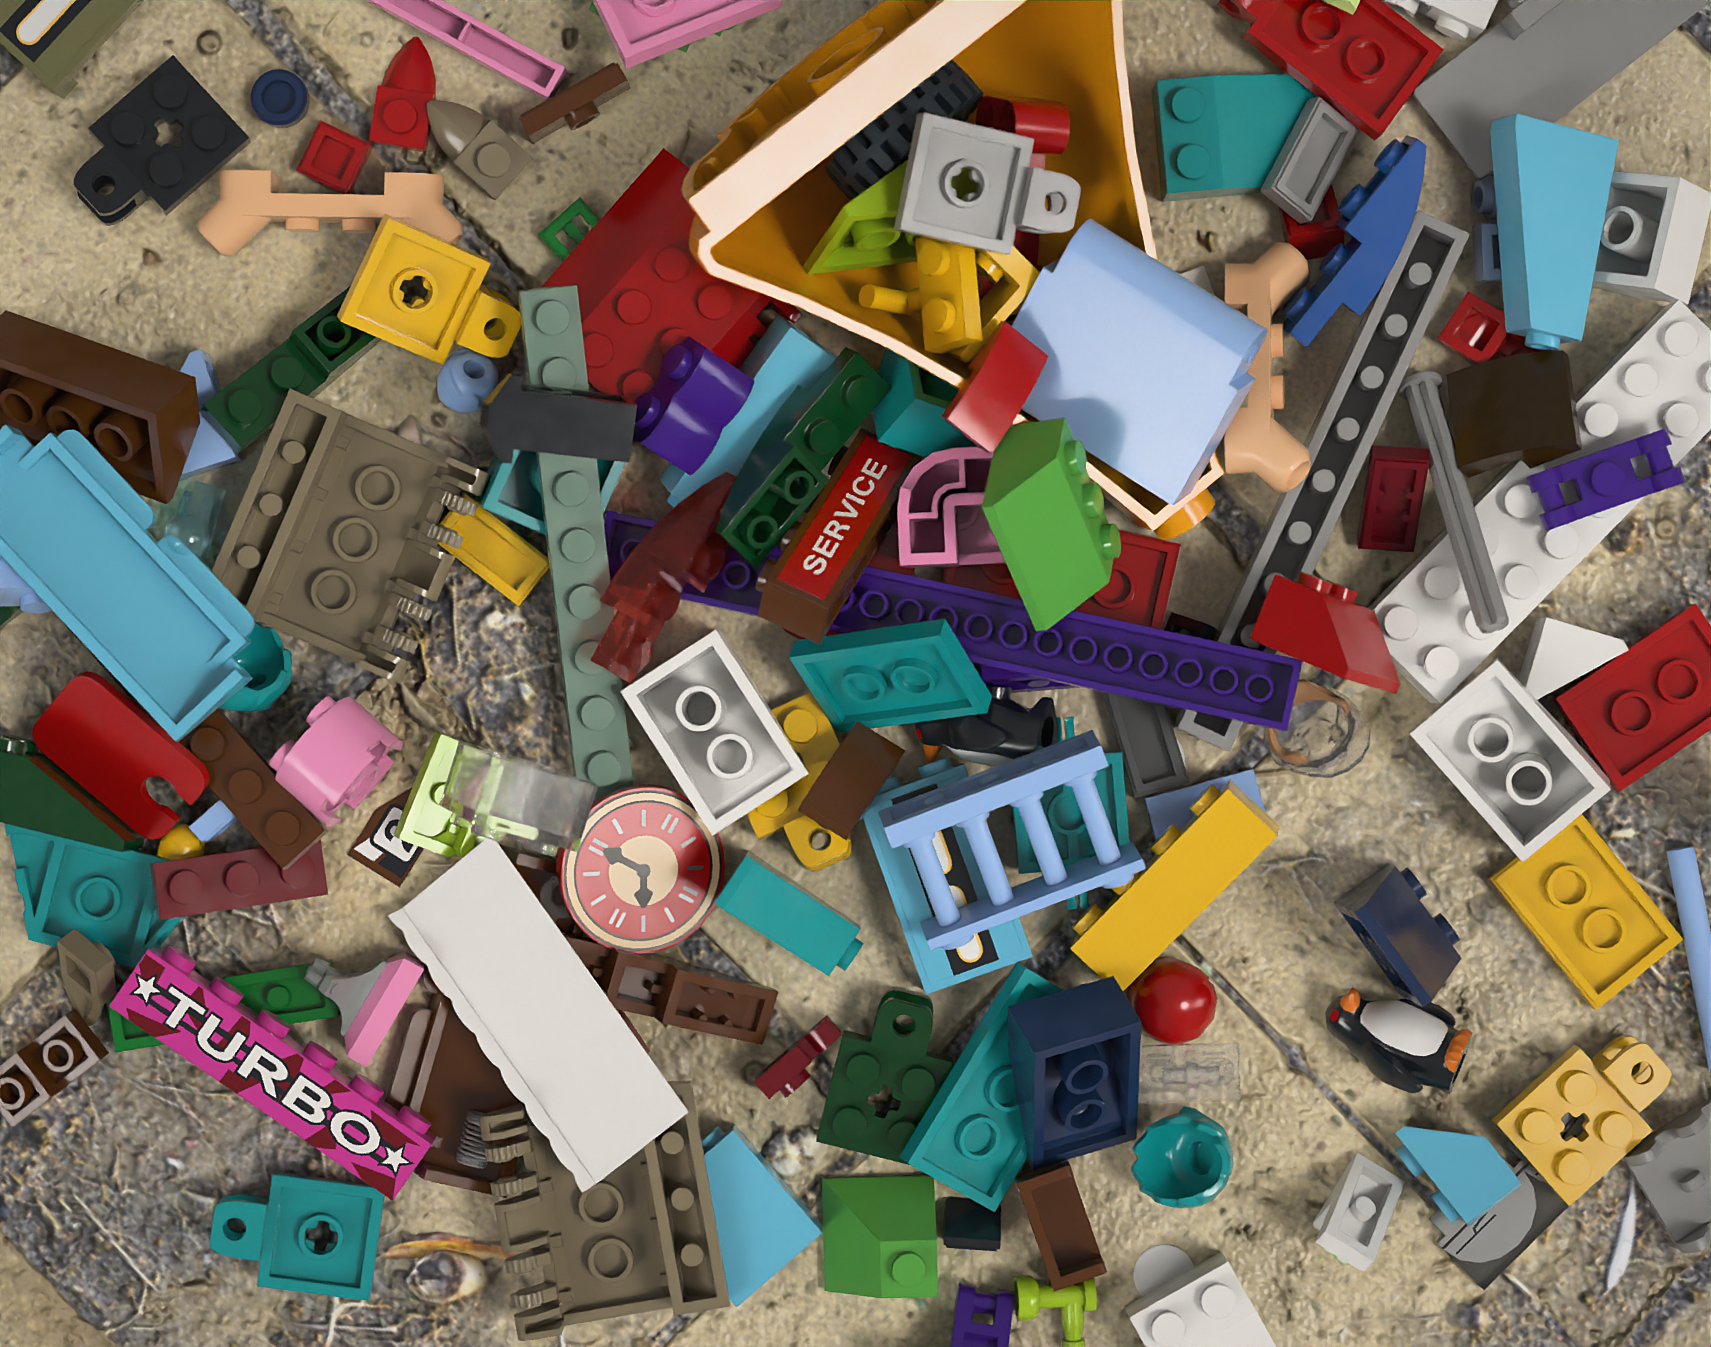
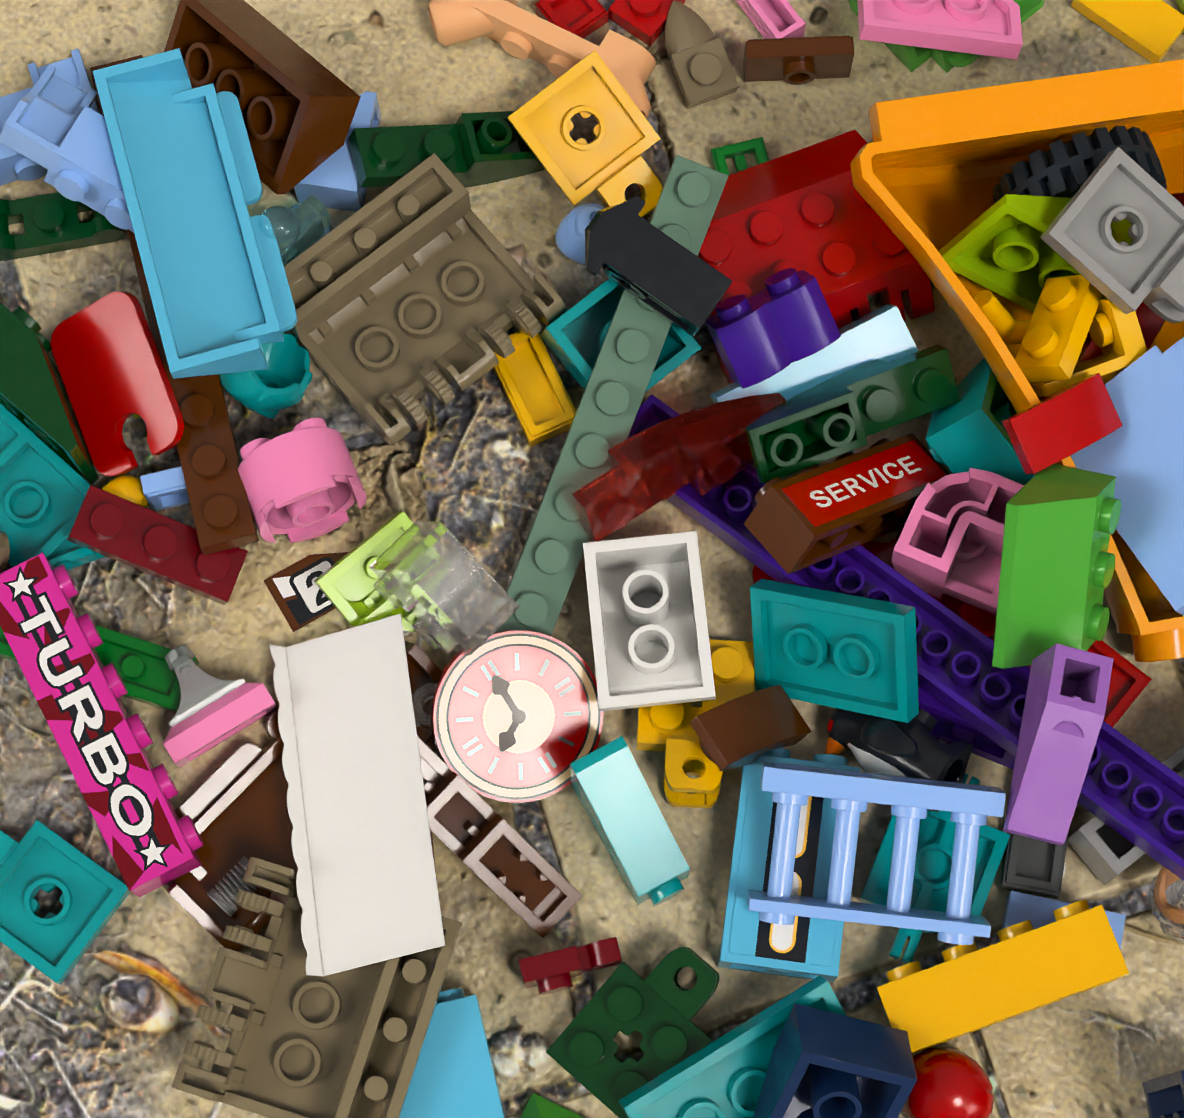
camera: 30 degrees right, 15 degrees down
none -> medium lavender slope [1003,643,1114,846]

